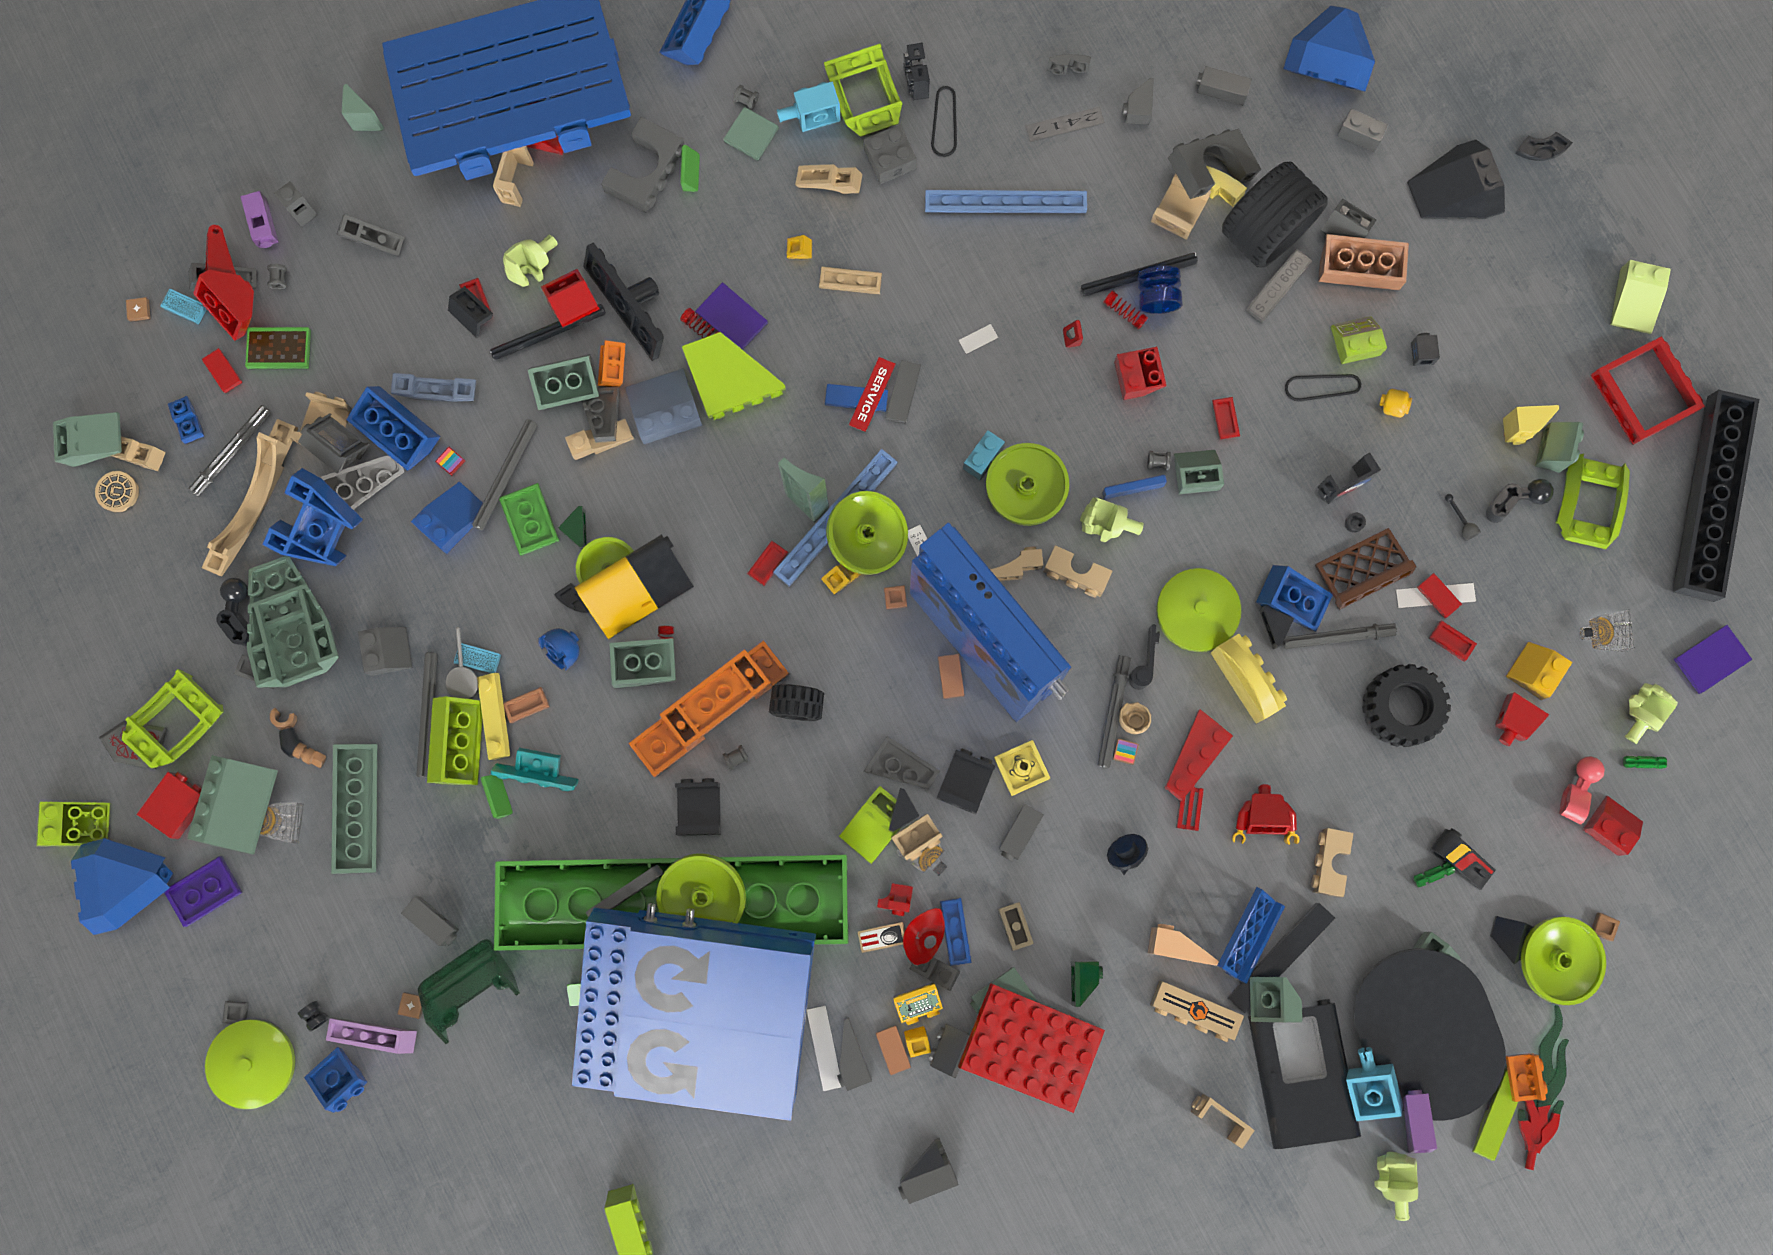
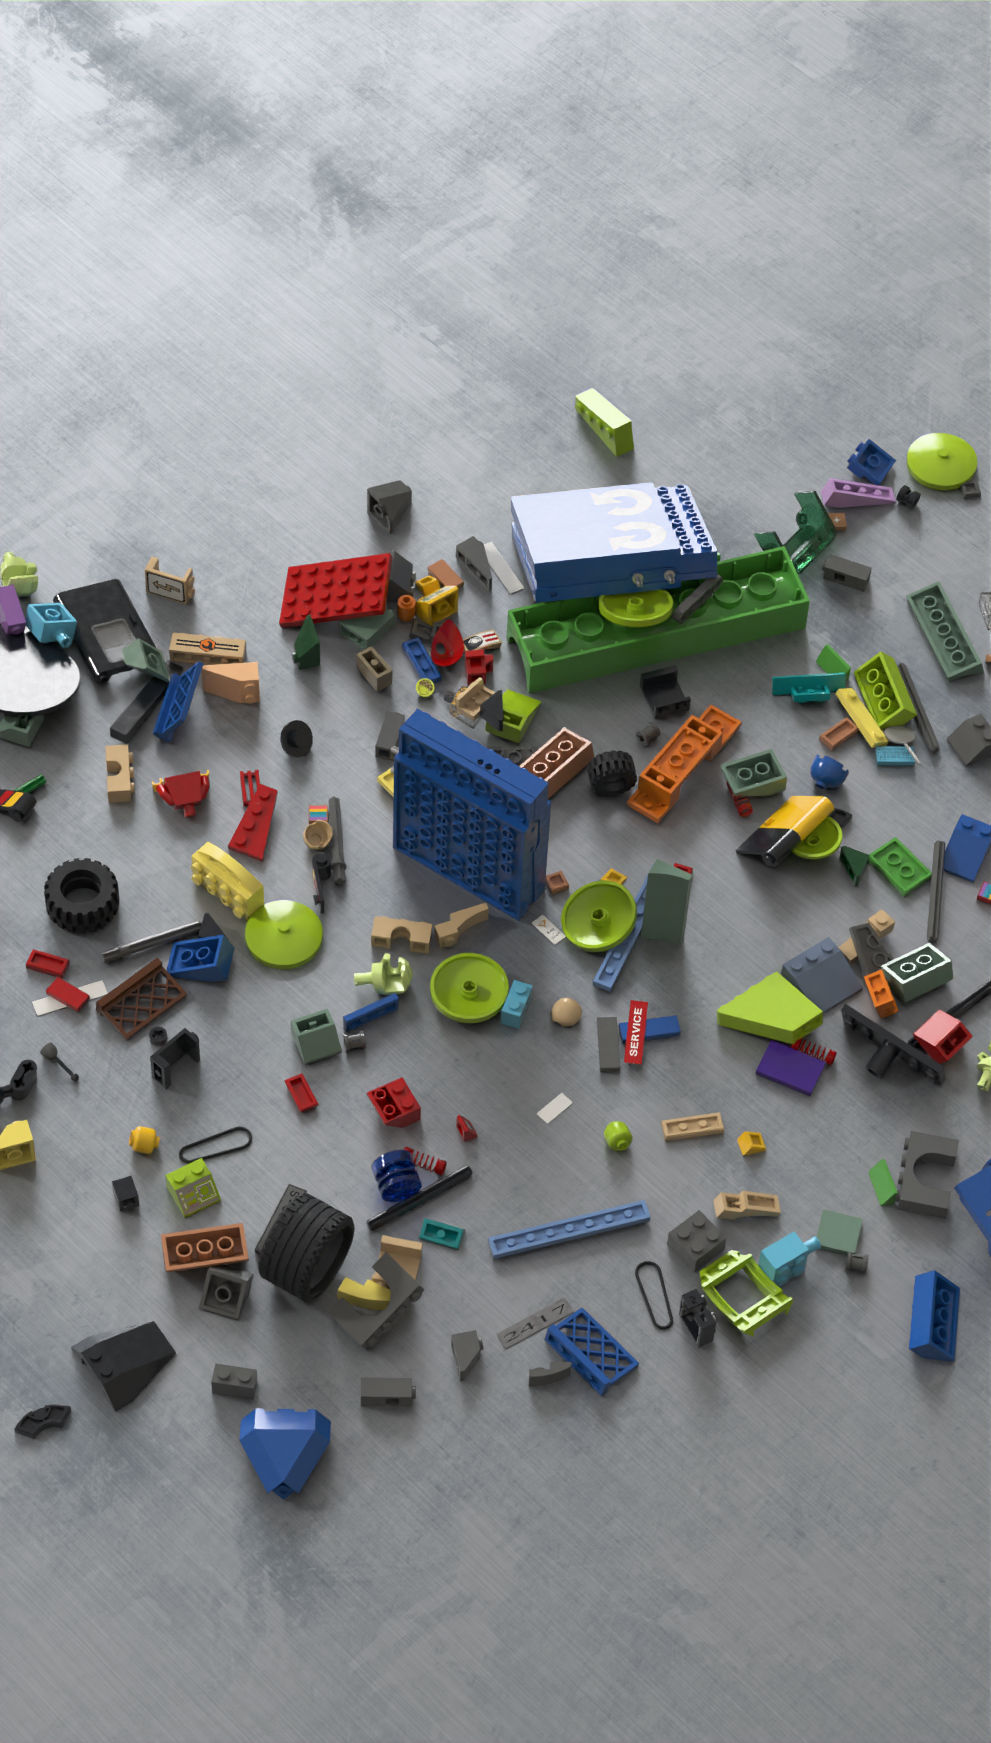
camera: 160 degrees right, 25 degrees down
none -> orange brick [397,595,416,622]
none -> neon yellow tile [416,678,435,698]
none -> teal slope [419,1218,465,1249]
none -> nougat slope [519,728,594,799]
none -> blue fence [544,1308,639,1396]
none -> tan hair [550,997,582,1027]
none -> lime head [603,1121,633,1151]

